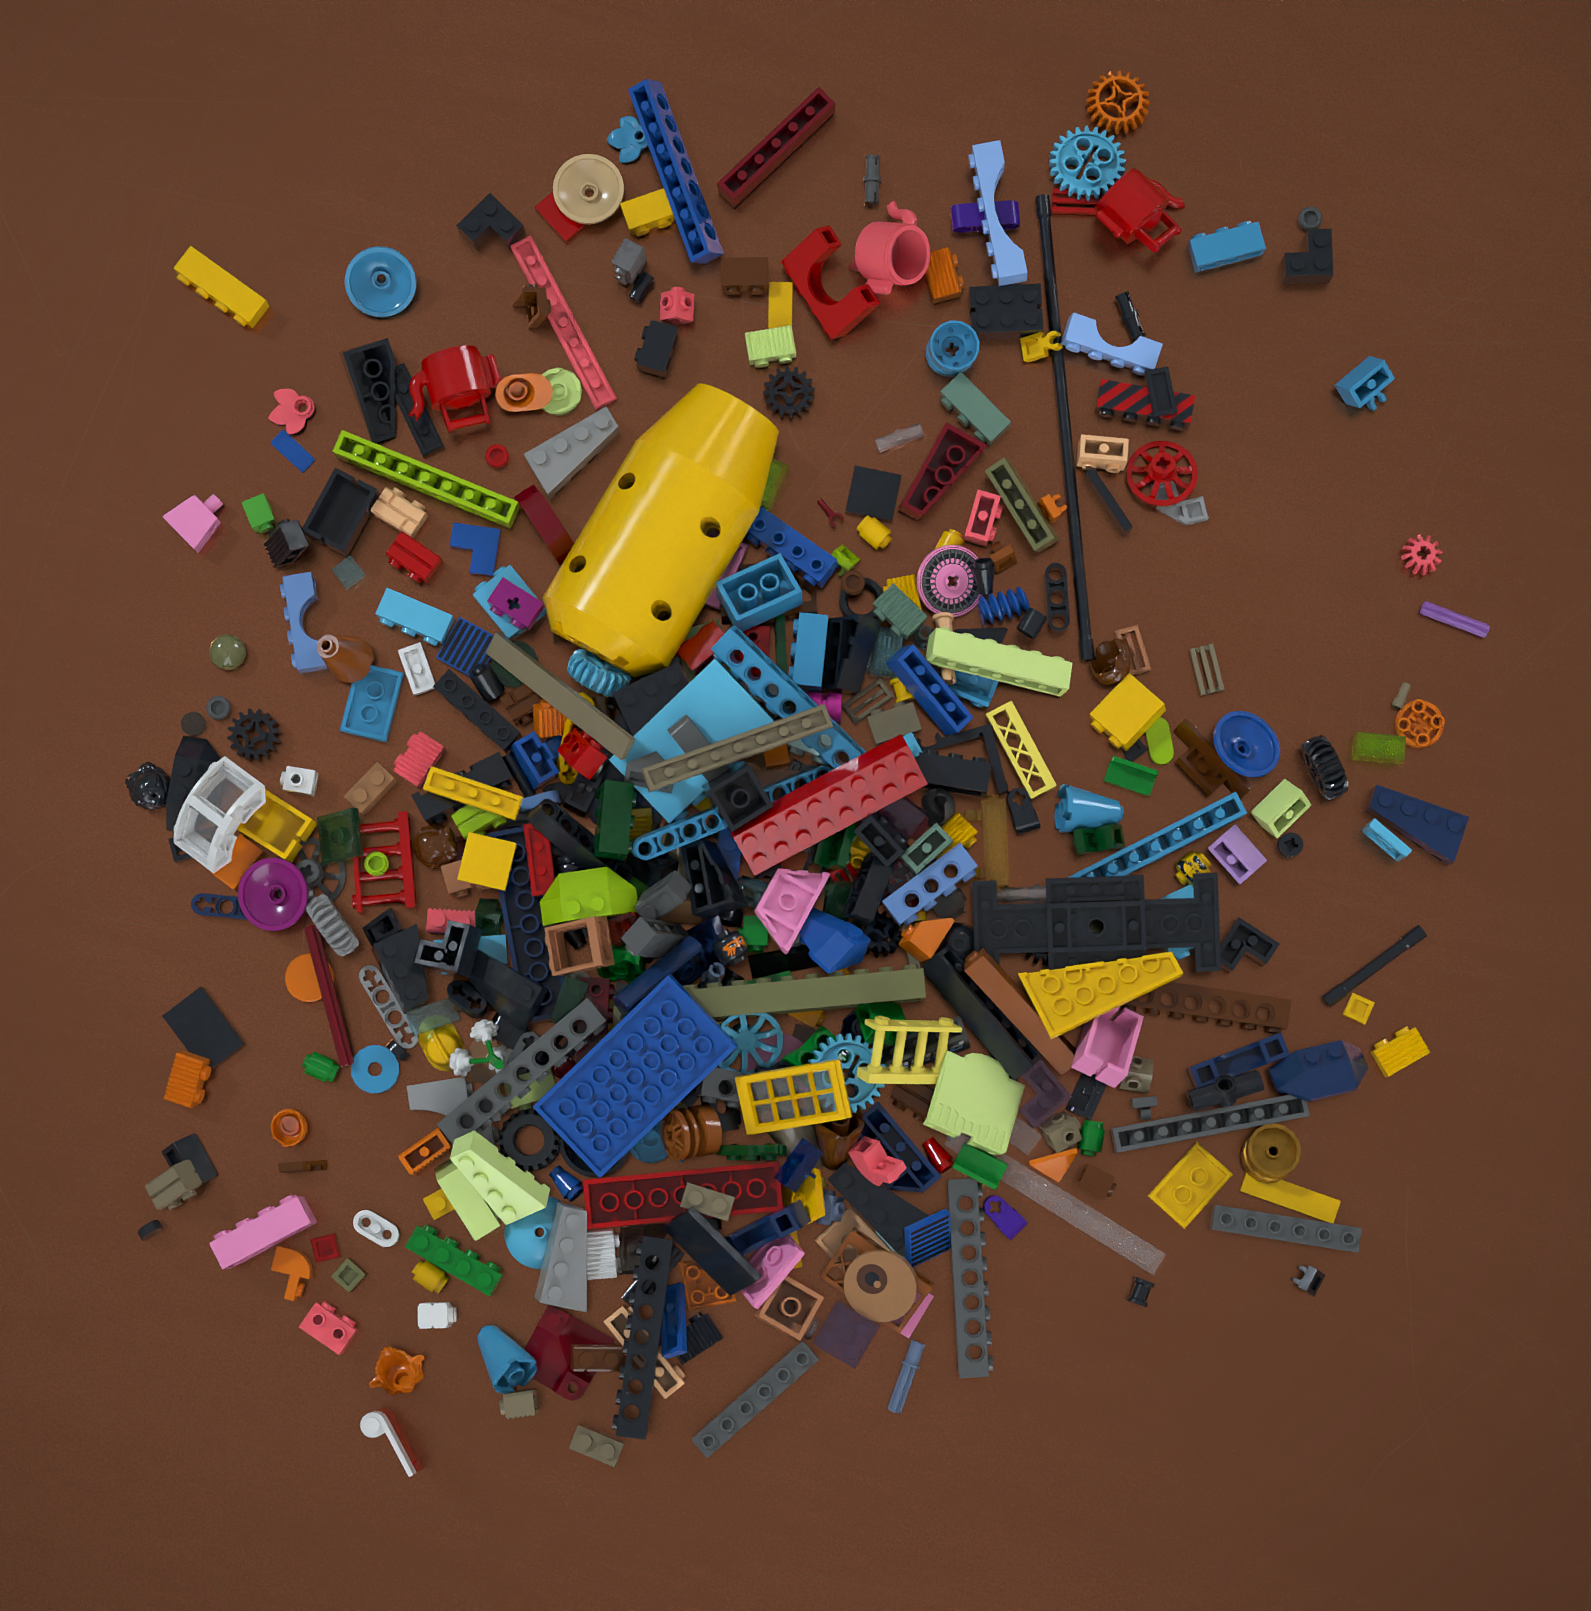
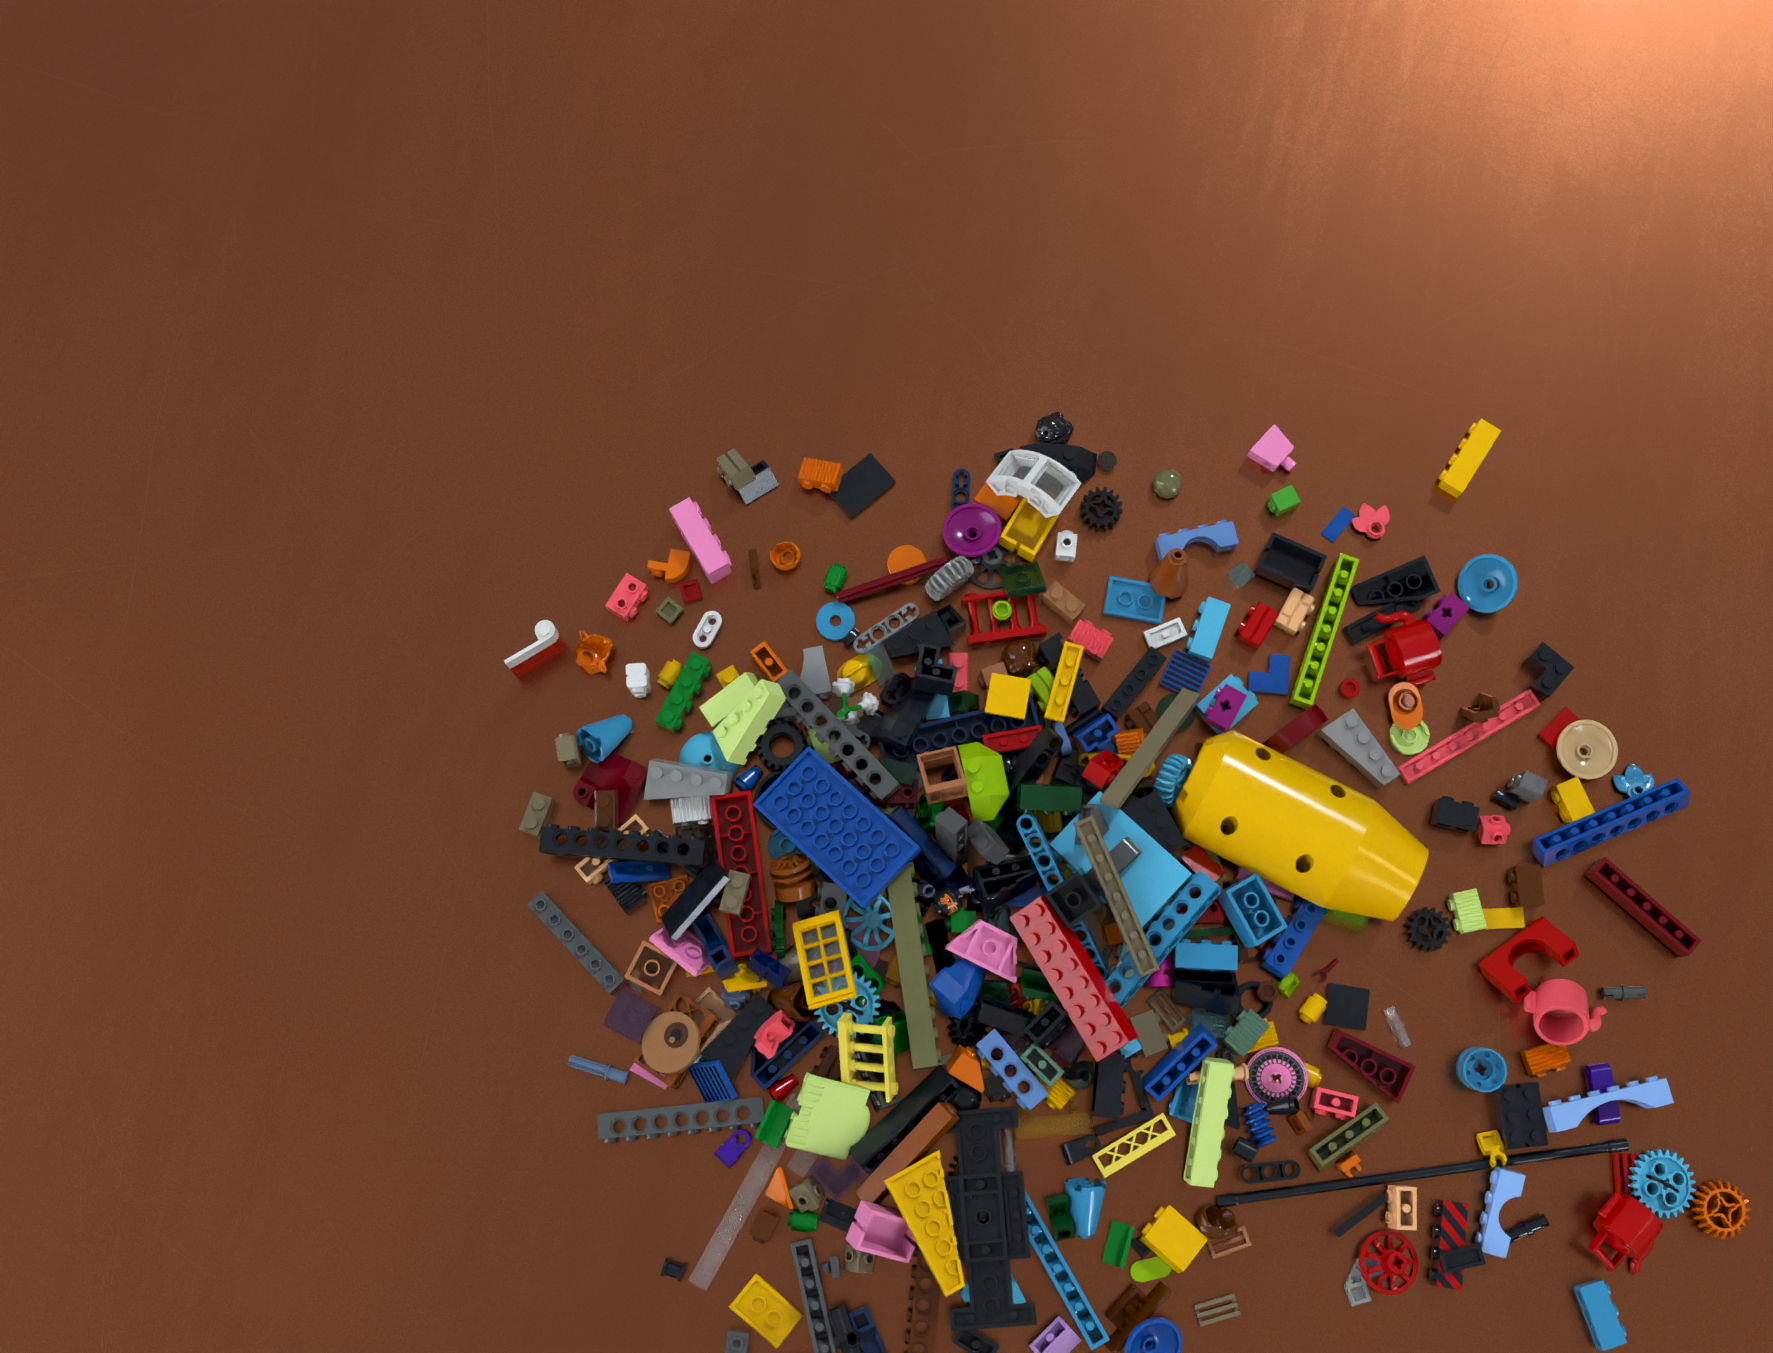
camera: 85 degrees right, 5 degrees down
black tile [138,1220,163,1241] -> none
dark grey tile [206,696,231,721] -> none
black brick [263,519,310,568] -> none
black brick [469,663,505,701] -> none
sand green brick [940,372,1011,447] -> none
yellow head [1175,851,1211,886] -> none
none -> magenta brick [1424,592,1470,640]

